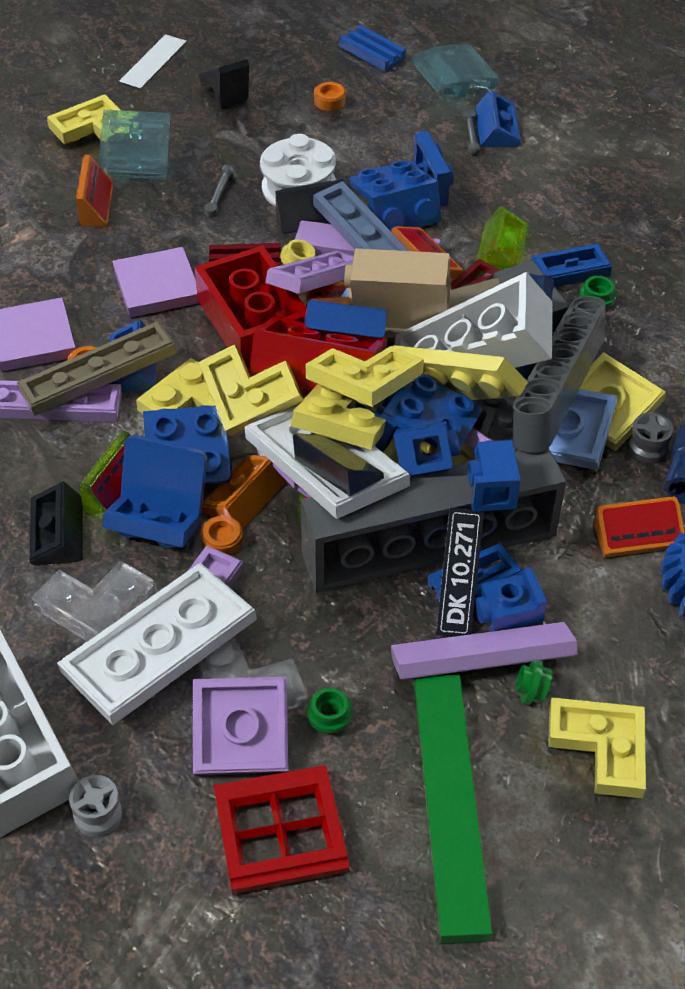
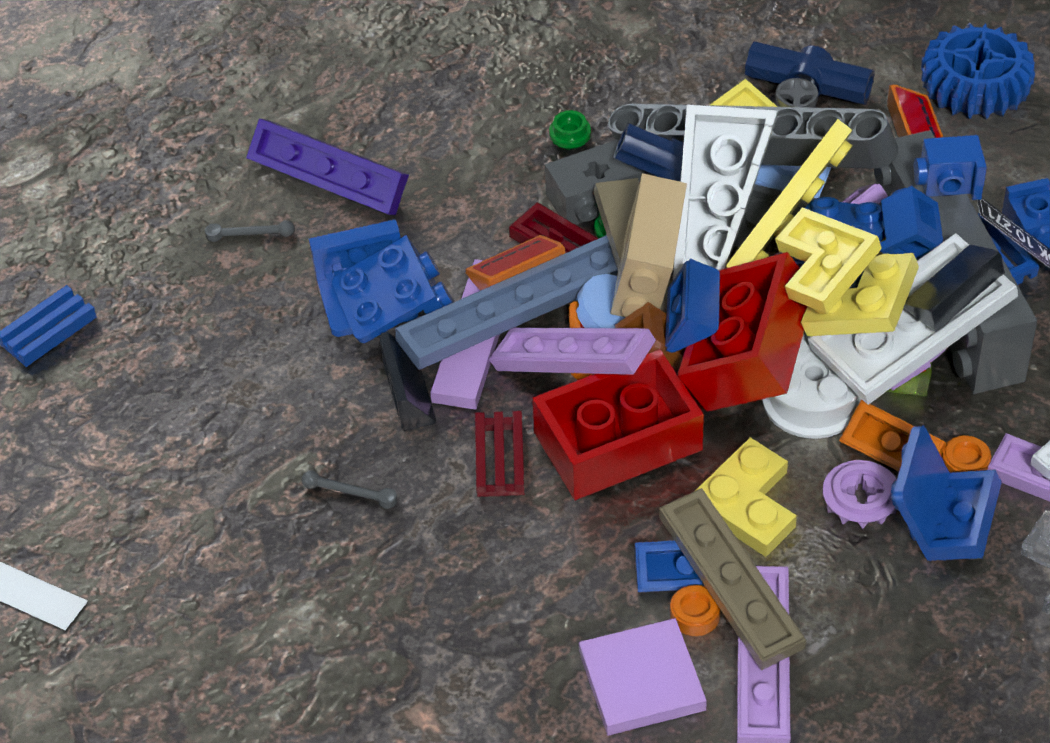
camera: 85 degrees left, 0 degrees up
black slope [29,481,83,566] -> none
light yellow plate [47,94,139,150] -> none
slope [76,155,113,227] -> none
slope [79,430,131,520] -> none
clear light blue slope [99,110,171,180] -> none
lavender tile [113,247,199,318] -> none
blue bracket [143,405,231,486] -> none
black slope [198,59,249,109] -> none
light yellow plate [199,344,304,436] -> none
white wheel [260,134,336,207] -> none
light yellow plate [280,239,315,265] -> none
orange tile [314,82,346,111] -> none
clear light blue slope [410,44,500,98] -> none
blue slope [476,90,521,147] -> none
clear neon green slope [476,206,529,270] -> none
blue tile [531,243,612,287] -> none
none -> dark purple plate [246,118,409,215]

